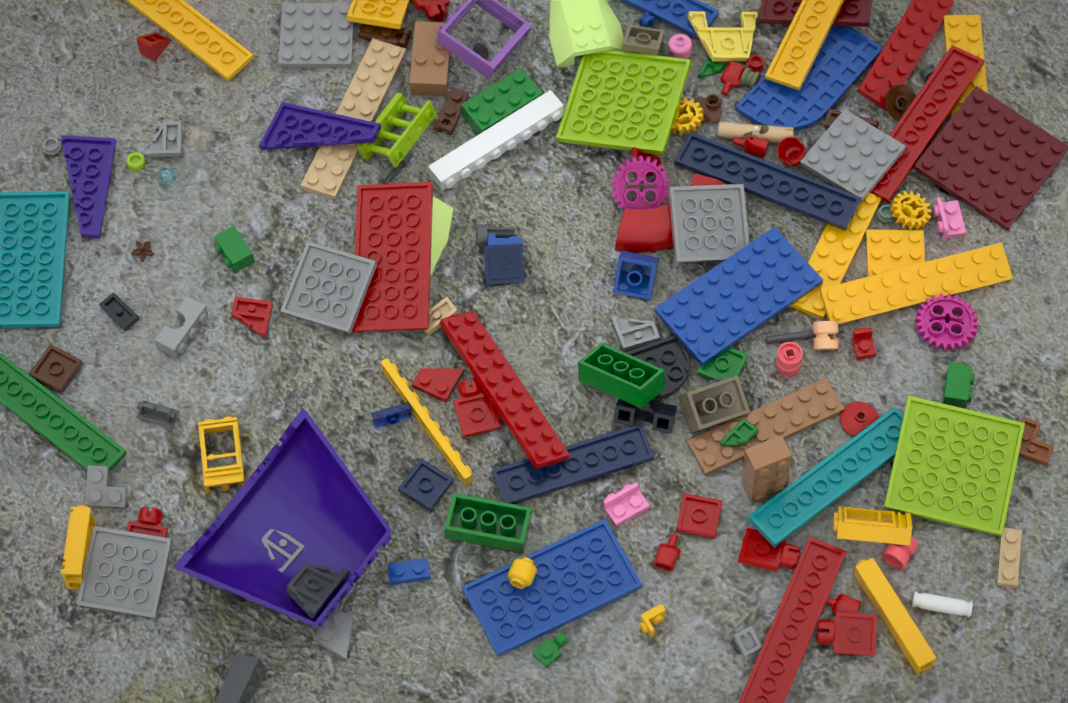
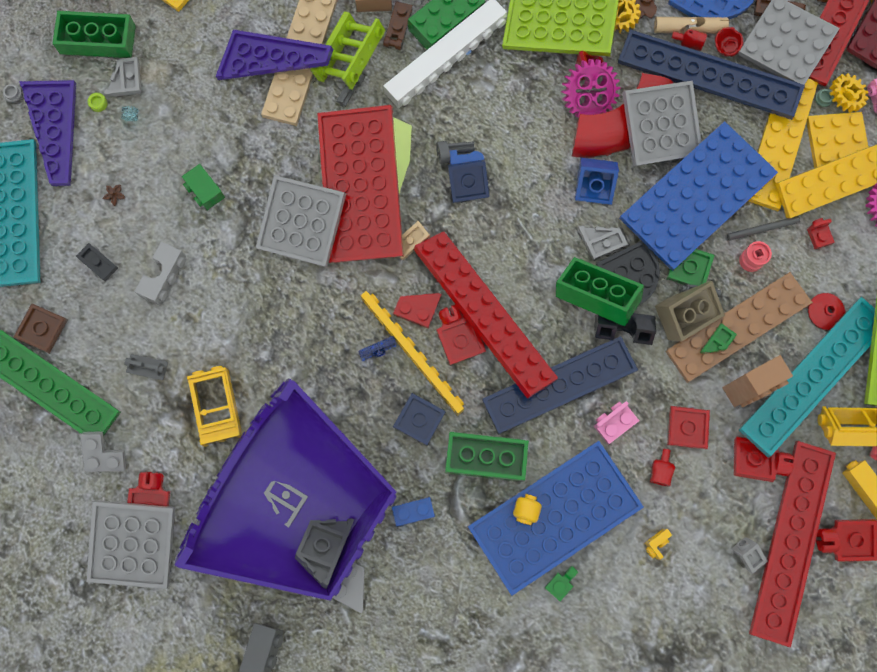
camera: 10 degrees left, 15 degrees up
yellow door [61,505,97,590] -> none
red wing [231,297,273,338] -> none
light nougat wheel [813,321,839,350] -> none
red piece [826,594,861,616] -> none
none -> green brick [52,11,136,58]

